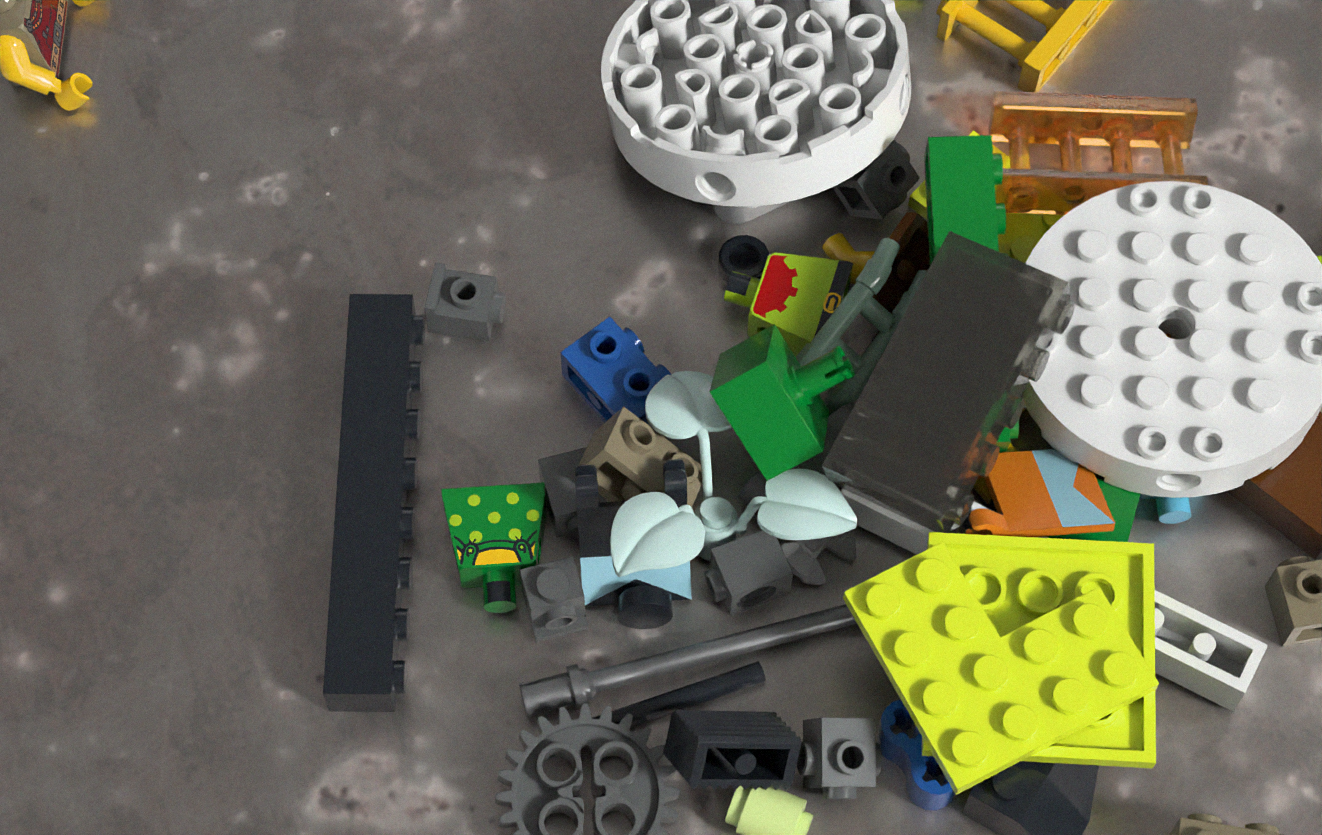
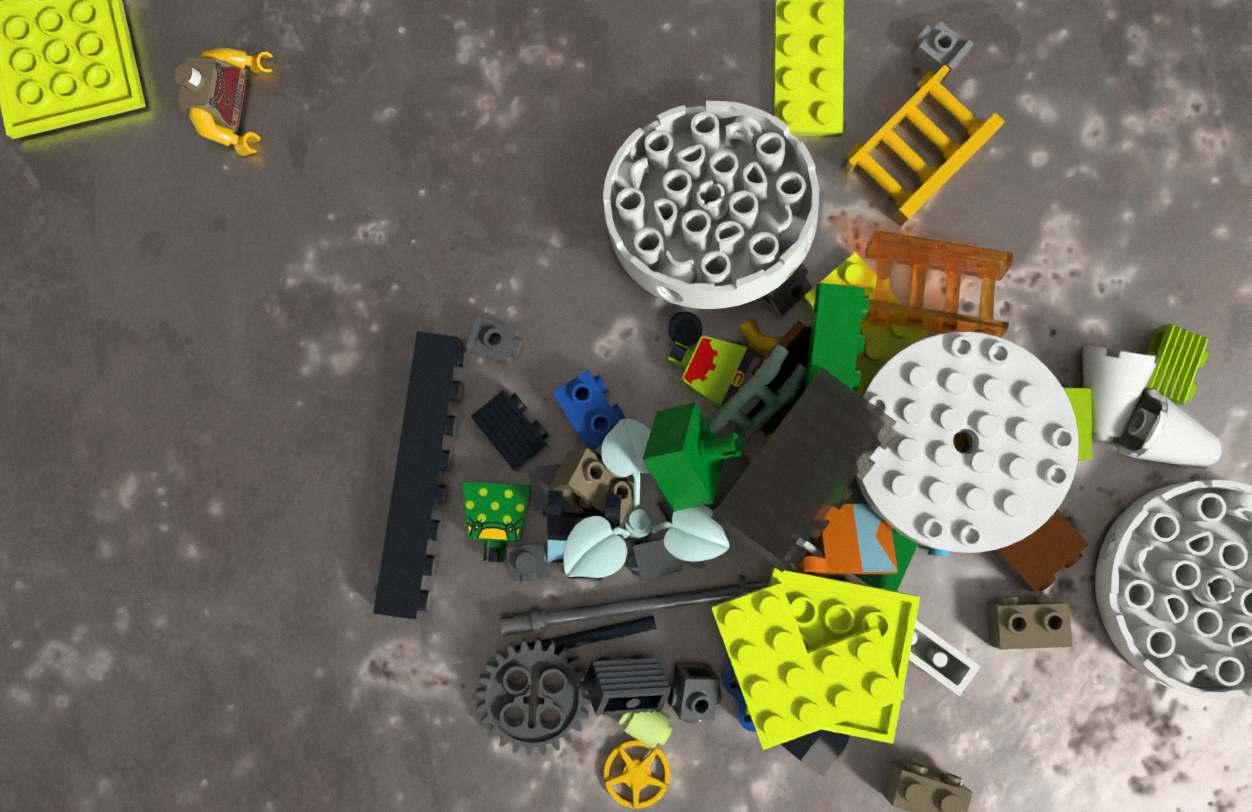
camera: 10 degrees right, 20 degrees up
none -> black brick [471,390,550,472]

